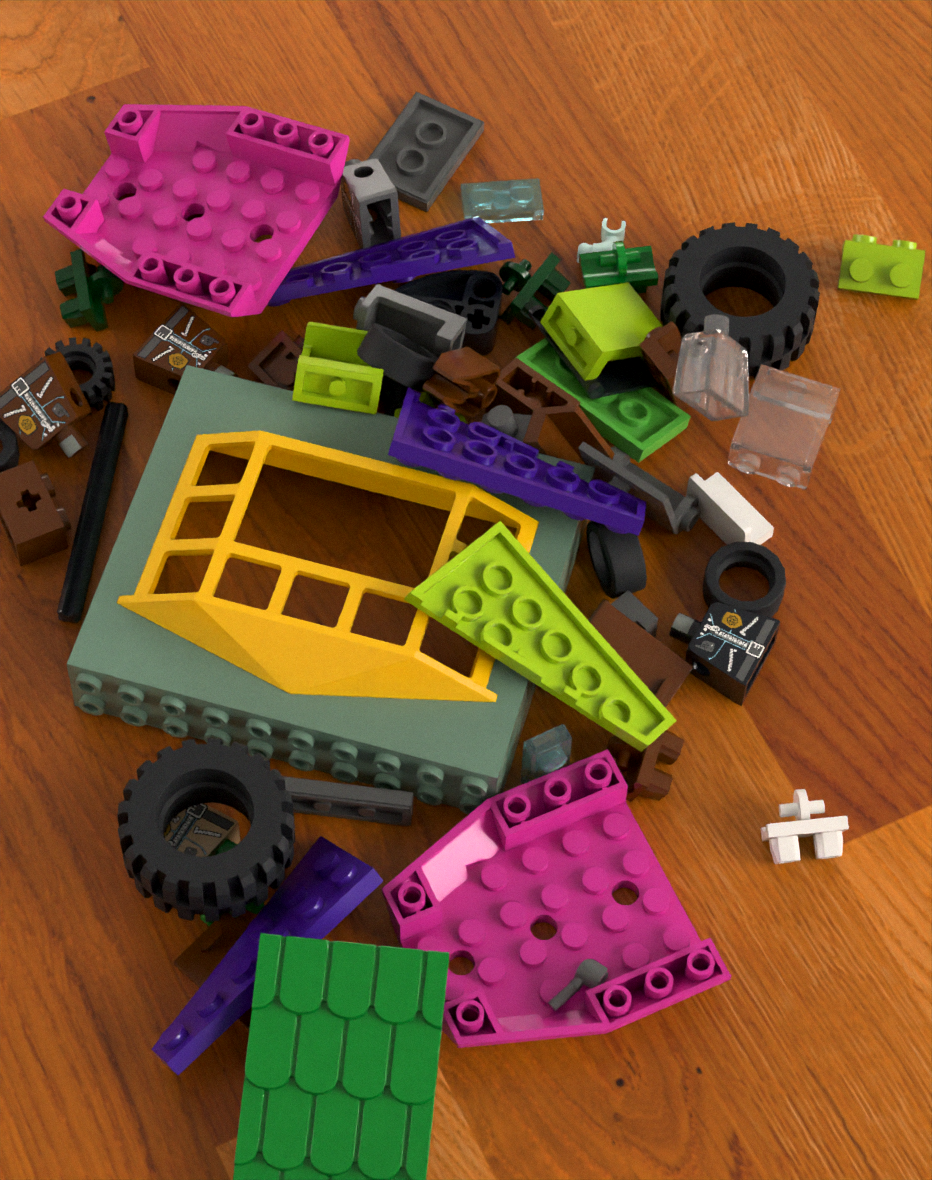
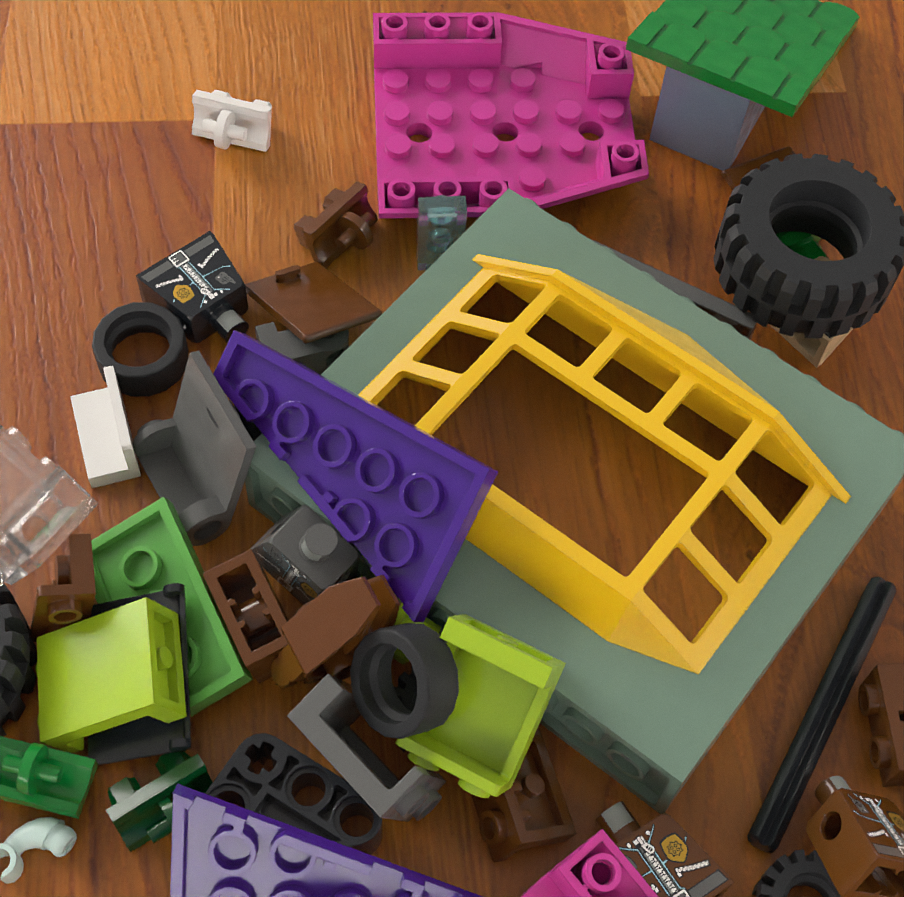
camera: 160 degrees left, 0 degrees up
dark purple wing [151,836,384,1075] -> none
lime wing [404,521,677,752] -> none
reddish brown panel [523,405,615,465] -> none
dark grey hand [548,959,608,1011] -> none

